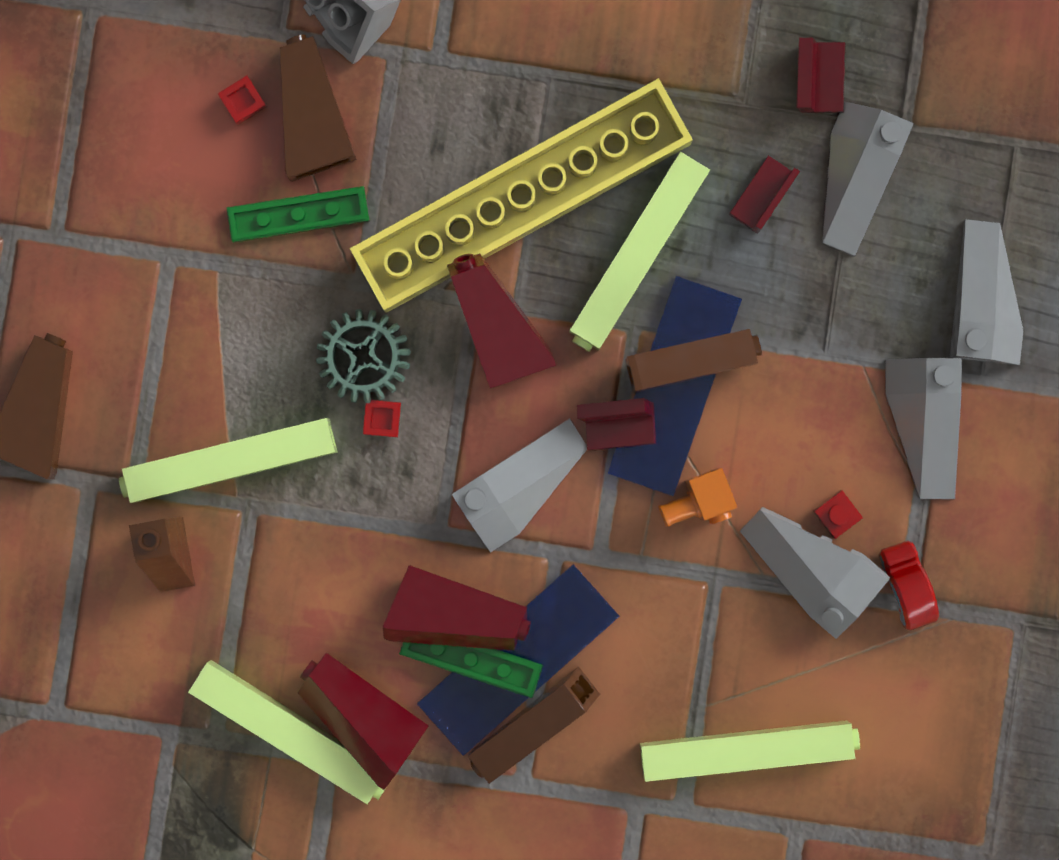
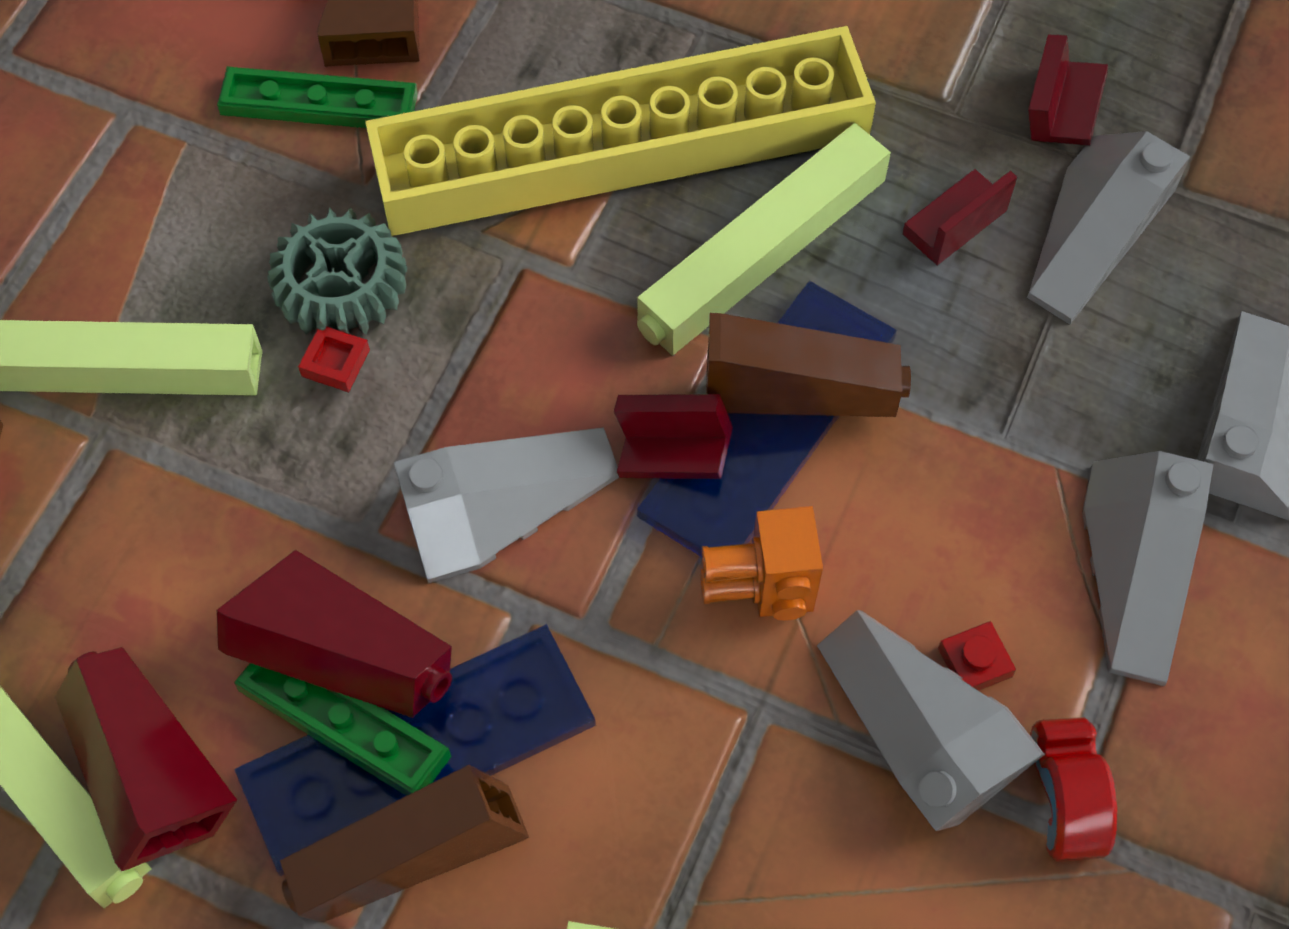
camera: 10 degrees right, 25 degrees down
dark red slope [447,253,556,389] -> none

